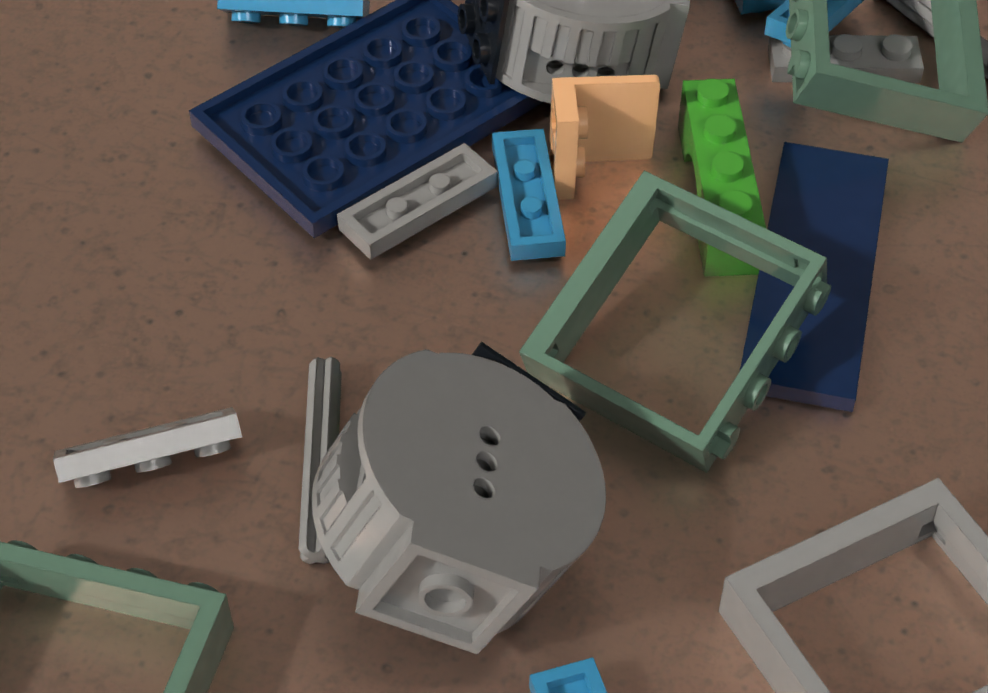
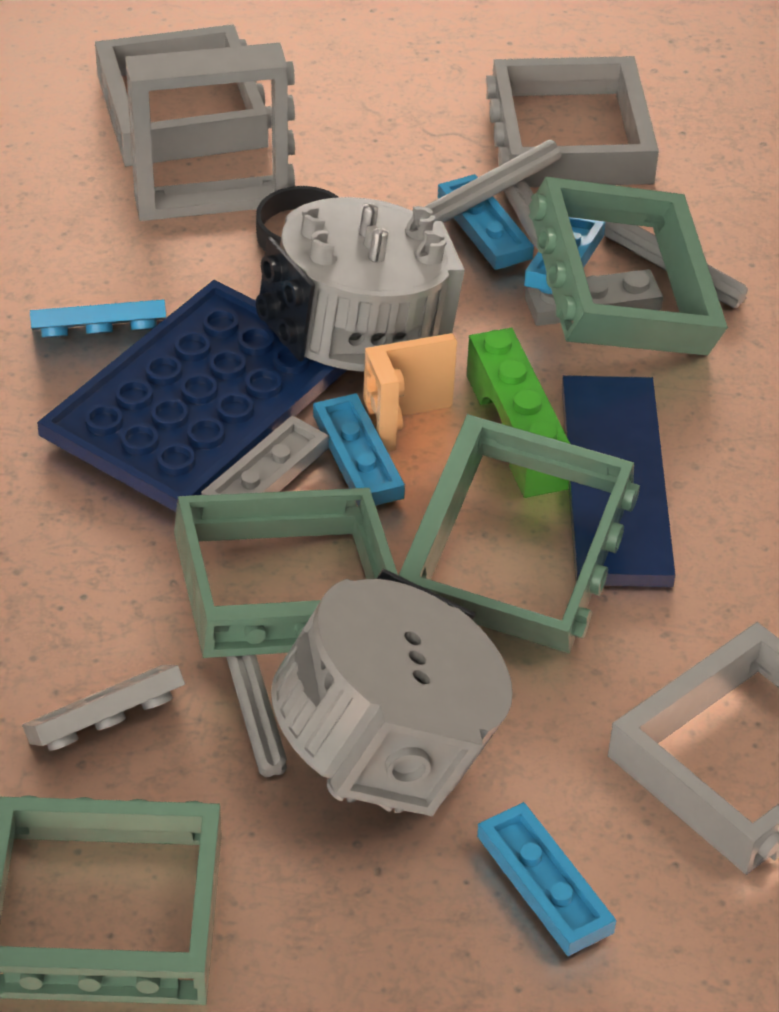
camera: 15 degrees left, 5 degrees down
none -> sand green window [174,488,398,658]

